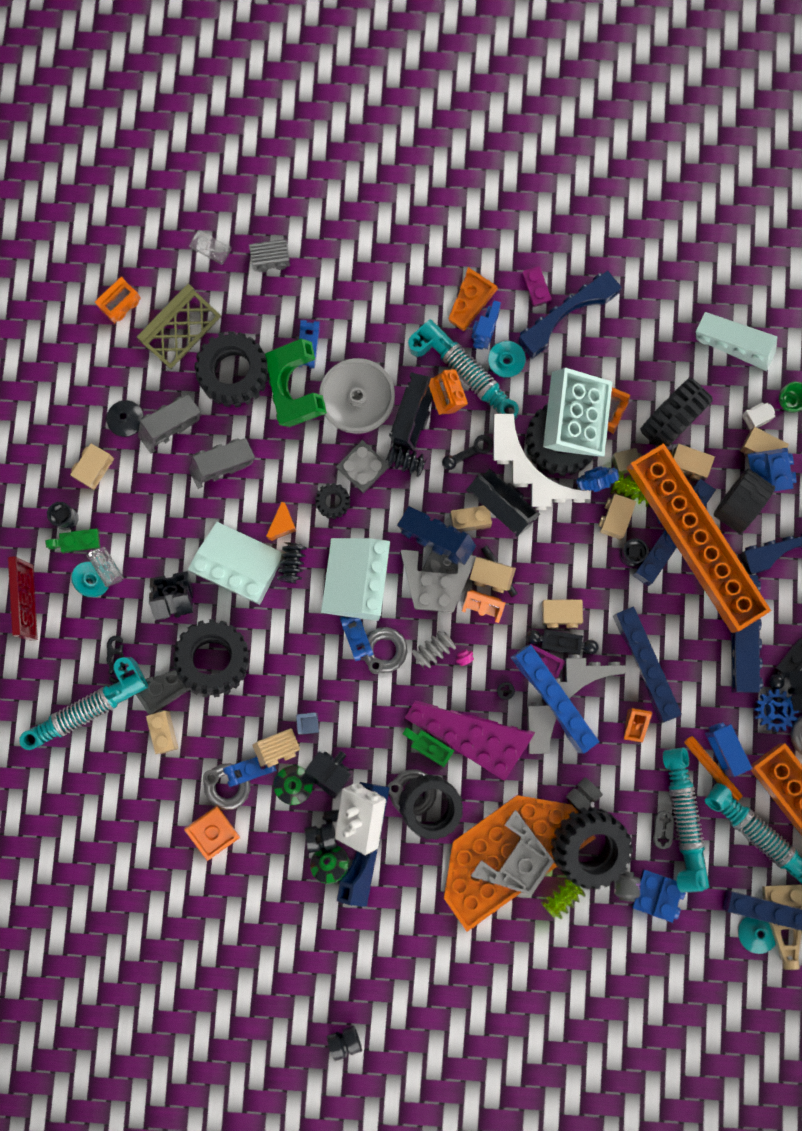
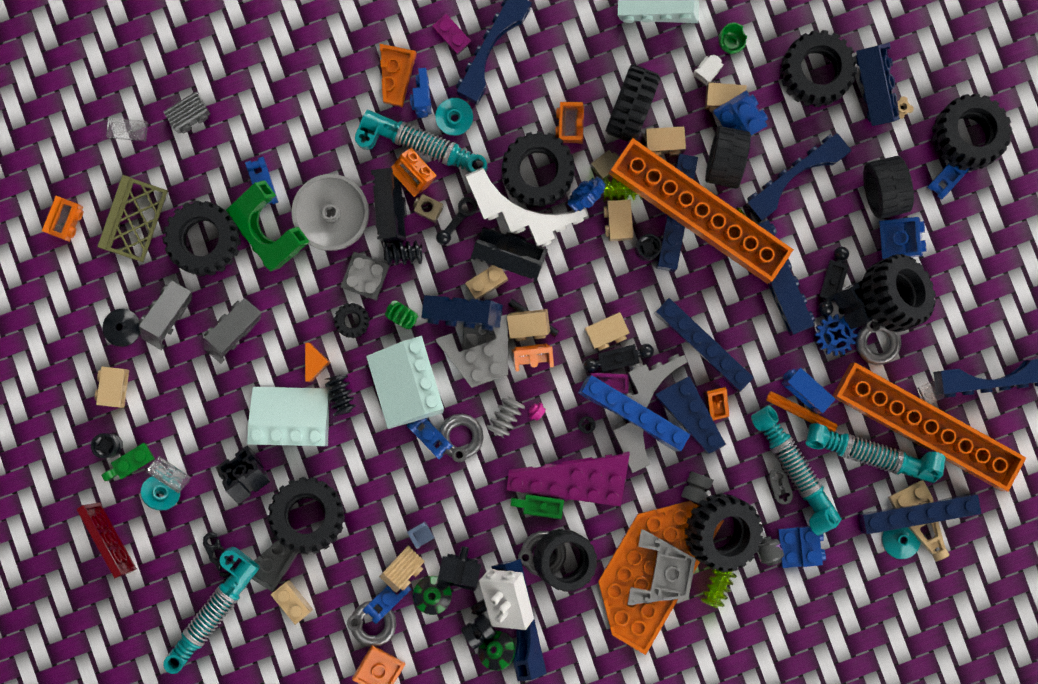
camera: 30 degrees left, 5 degrees up
light aqua slope [543,368,612,457] -> none
none -> green gear [385,300,418,329]
none -> dark tan brick [413,194,444,223]
none -> dark blue wedge [654,376,726,454]

